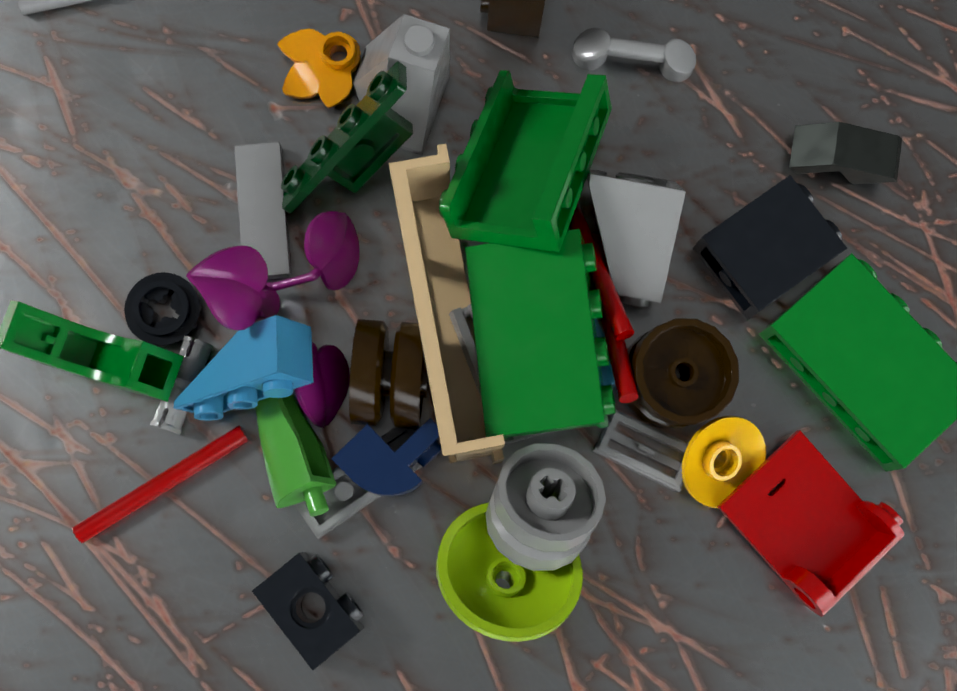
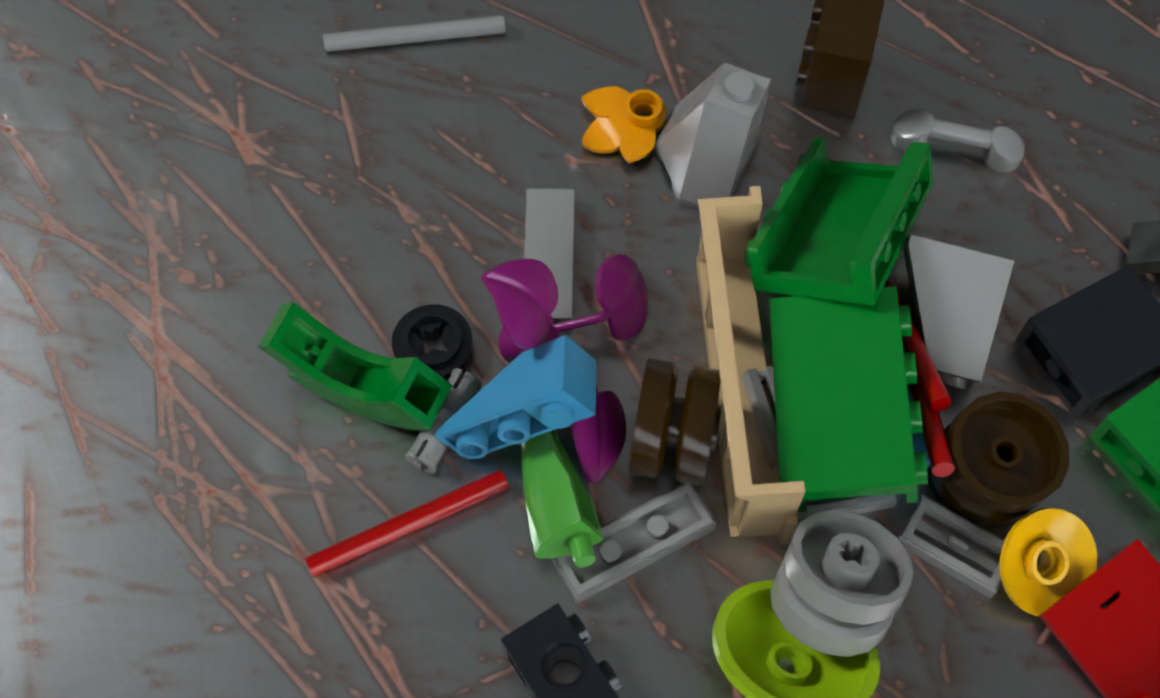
camera: 15 degrees right, 15 degrees down
dark green bracket [281,61,413,214] -> none
dark blue brick [331,418,442,497] -> none

